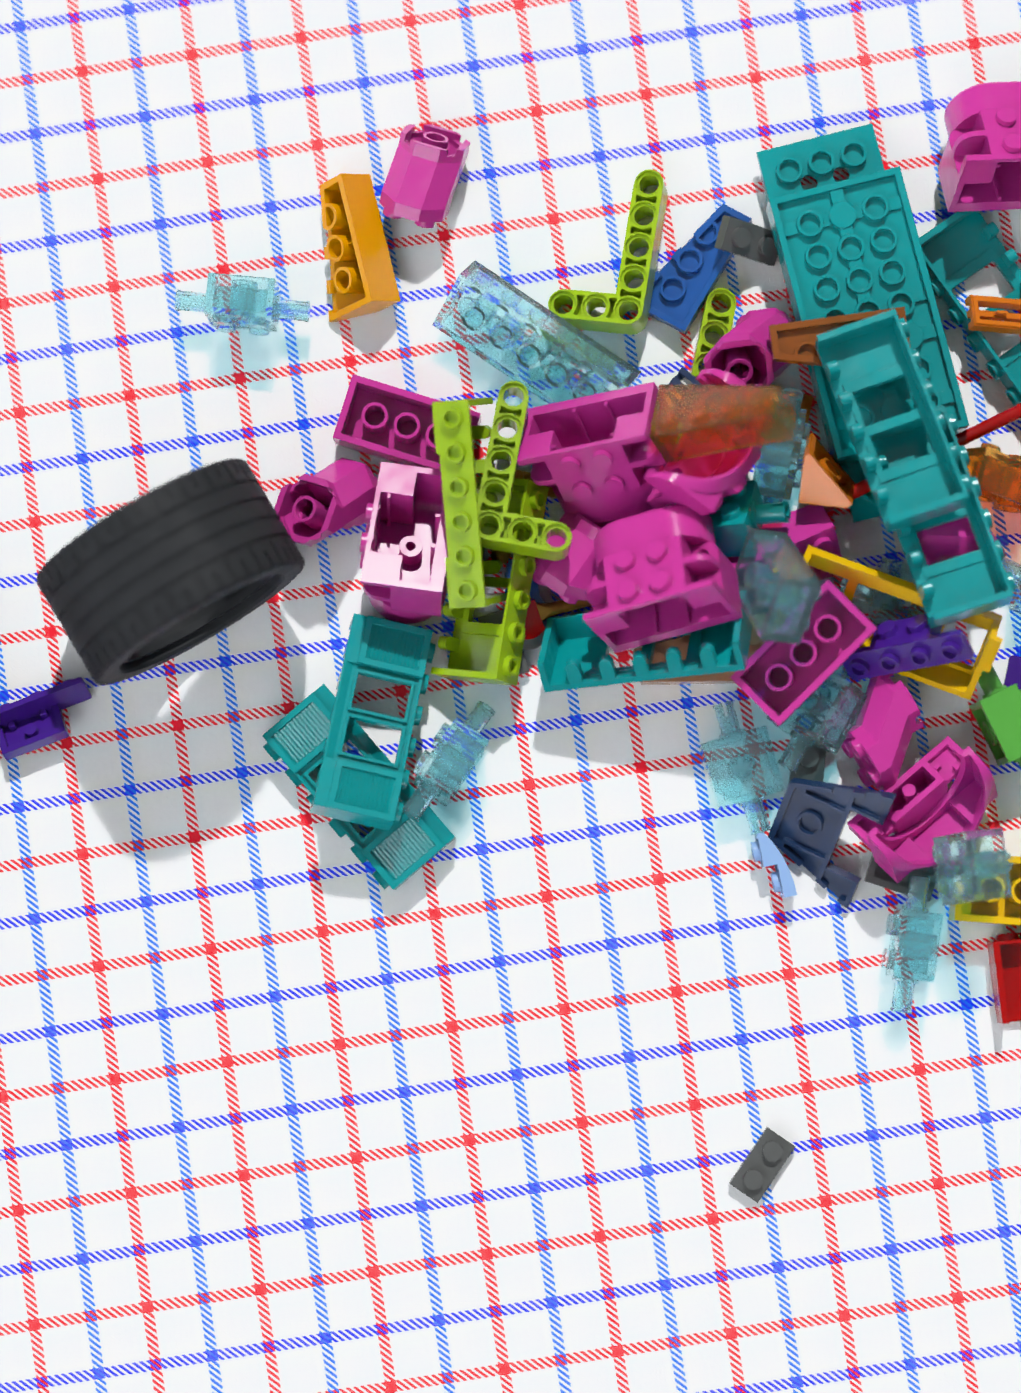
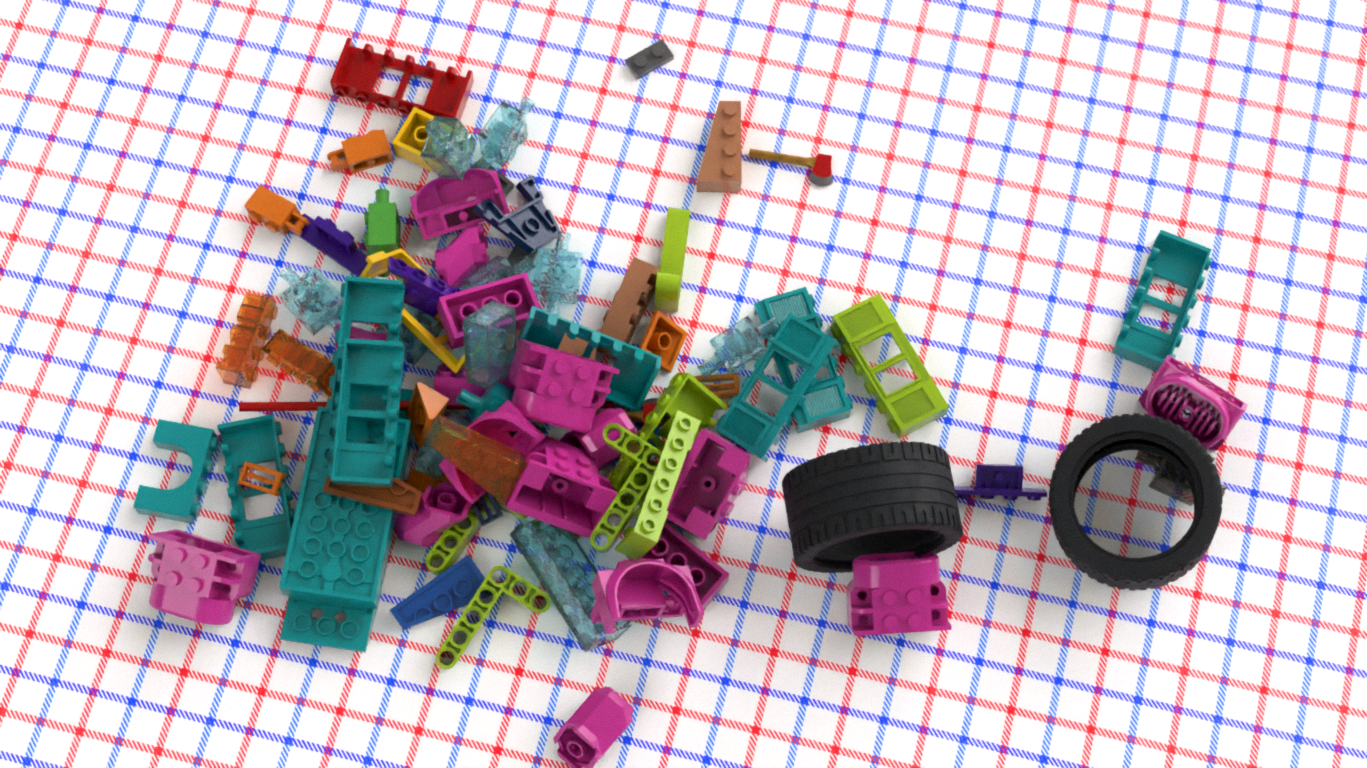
camera: 165 degrees left, 15 degrees down
clear light blue brick [175,273,311,336] -> none
dark pink brick [274,457,378,547] -> none
light orange wedge [320,173,401,323] -> none
dark grey plate [714,215,778,267] -> none
light blue slope [750,832,797,898] -> none
none -> dark pink piece [590,558,705,634]
none -> nougat wedge [597,257,659,359]
none -> orange slope [639,310,688,373]
none -> lime beam [655,207,691,312]
none -> orange tile [694,373,740,399]
none -> nougat wedge [696,101,742,193]
none -> piece [749,148,833,186]
none -> lime window [830,293,949,439]
none -> dark pink brick [846,552,952,636]

